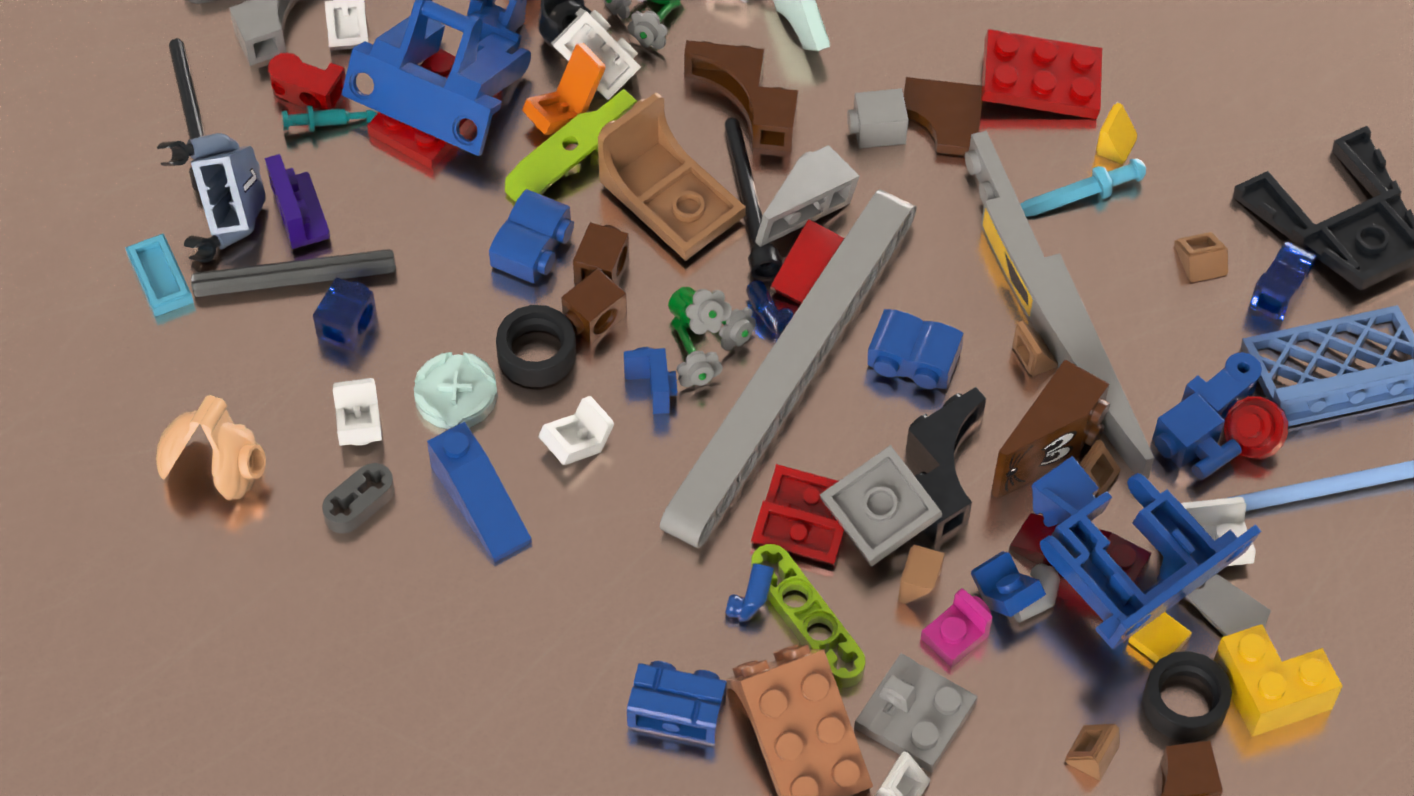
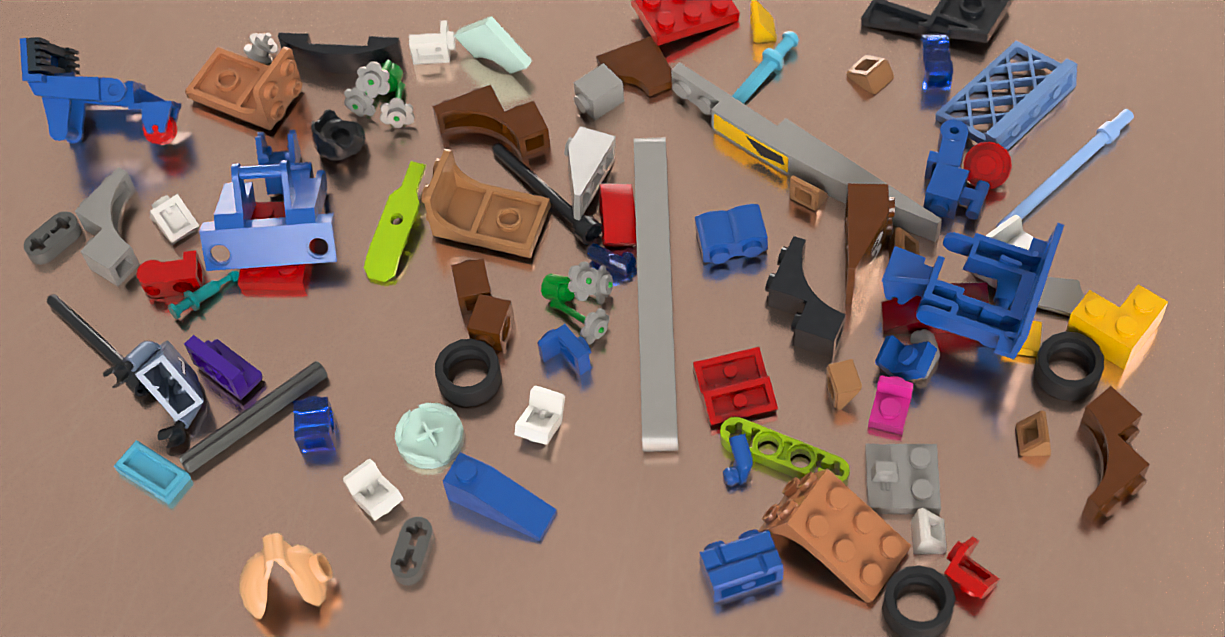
camera: 25 degrees left, 0 degrees up
blue brick [489,189,574,284] -> none
orange bracket [522,43,606,136] -> none
white bracket [551,8,641,100] -> none
light grey hinge [820,445,943,567] -> none

